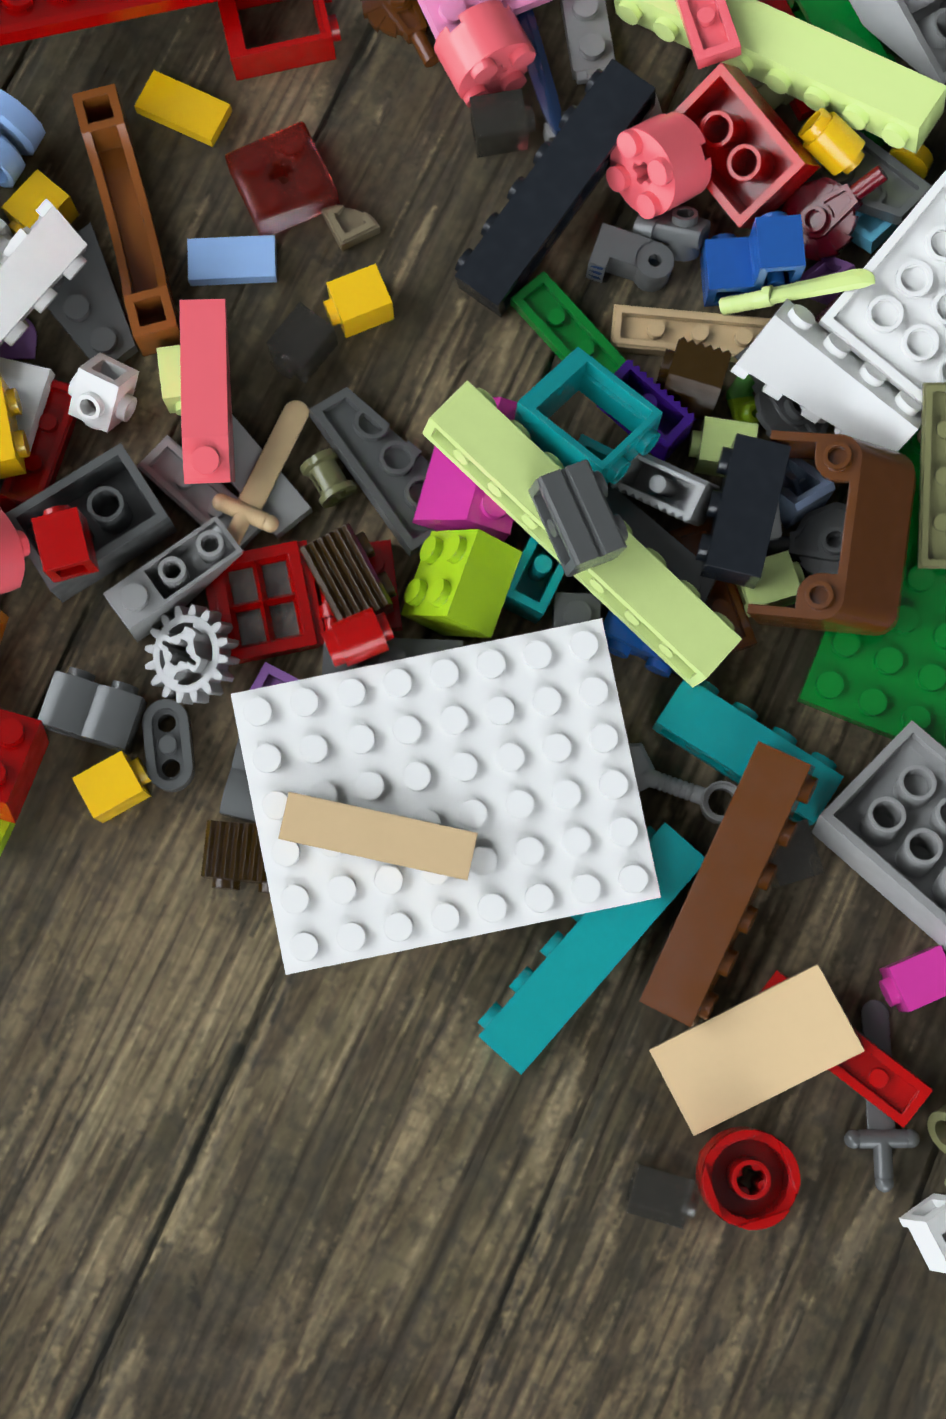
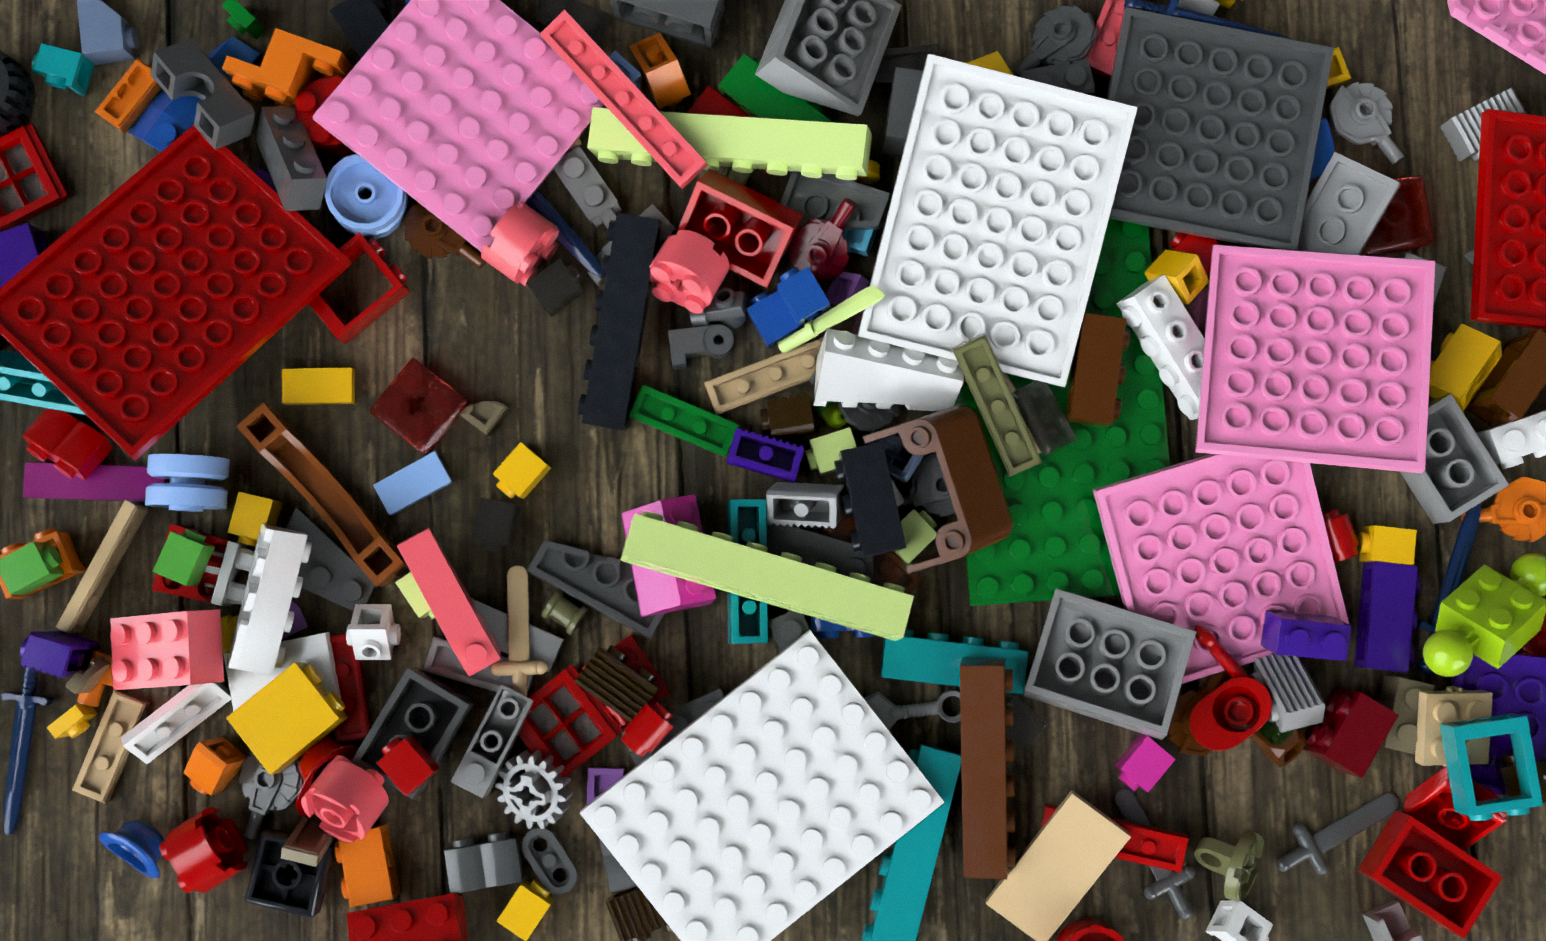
camera: 30 degrees left, 5 degrees up
tan tile [278,792,478,880] -> none
lime brick [401,529,522,638] -> none
teal window [514,347,663,485] -> none
dark grey brick [528,459,628,577] -> none
yellow brick [798,108,865,176] -> none

